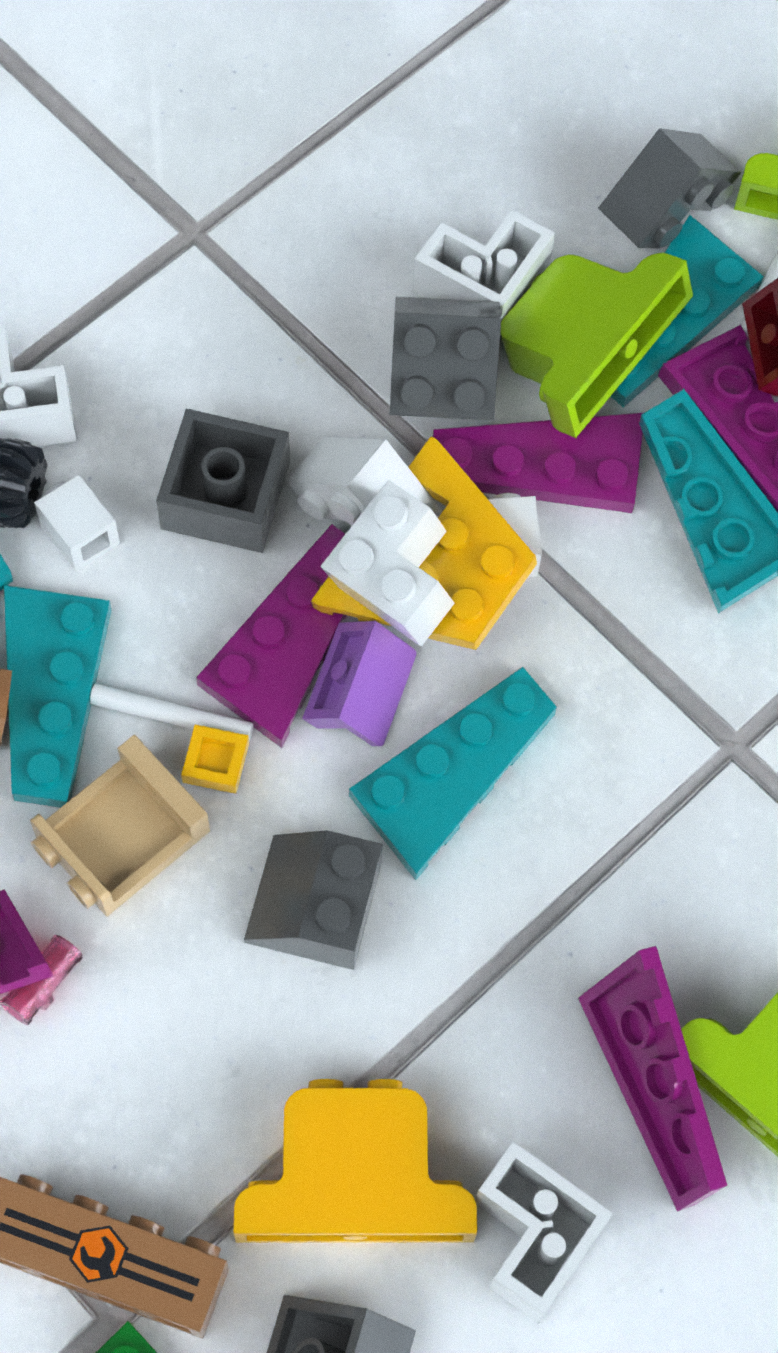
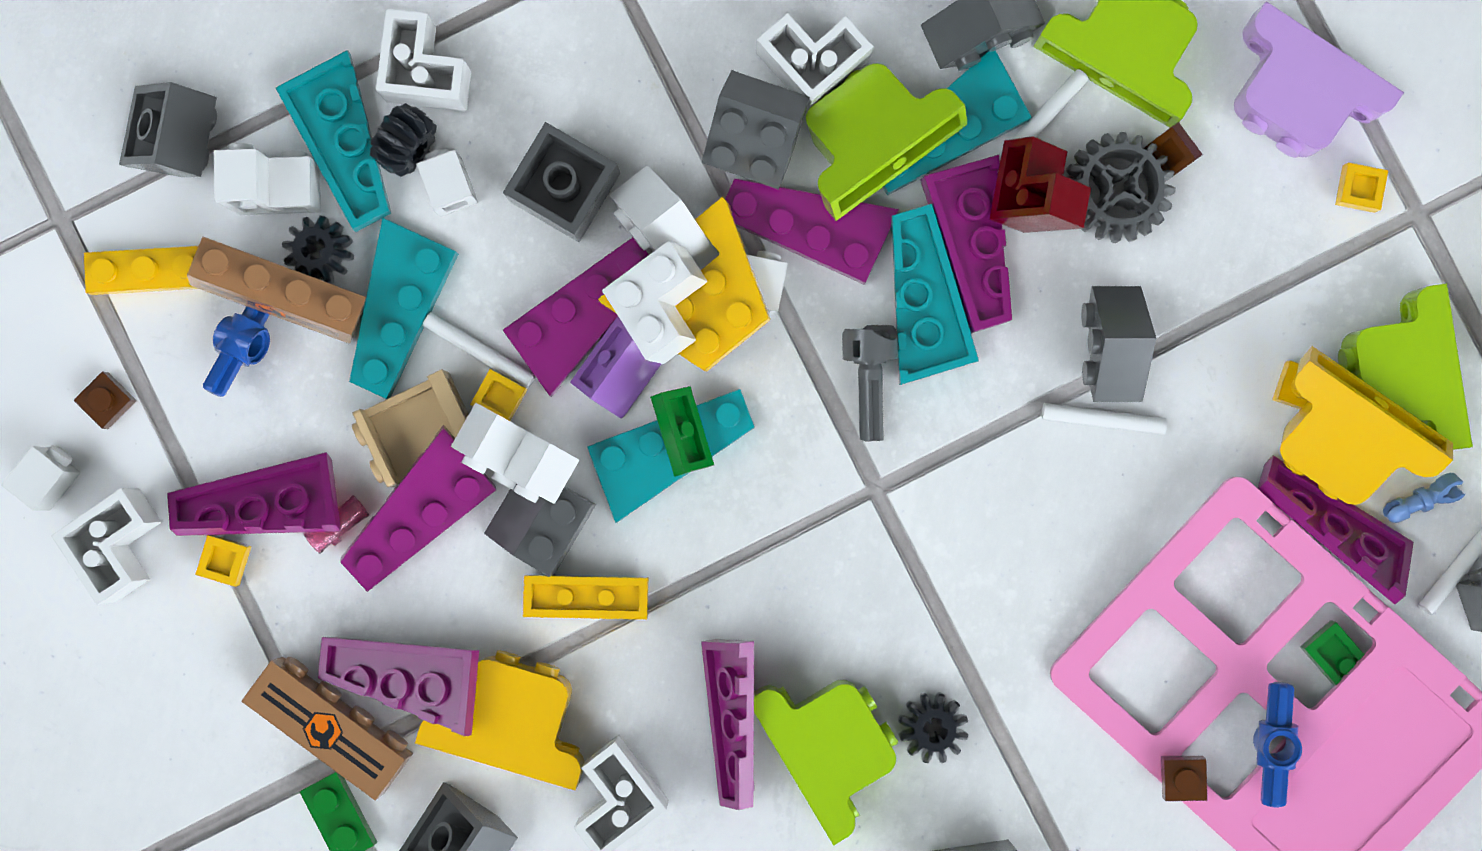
camera: 20 degrees right, 20 degrees up
none -> magenta wing [318,637,479,736]
none -> magenta wing [340,425,496,592]
none -> white brick [451,403,579,504]
none -> yellow plate [523,575,649,620]
none -> green plate [650,386,714,477]
none -> dark grey piece [842,325,898,442]

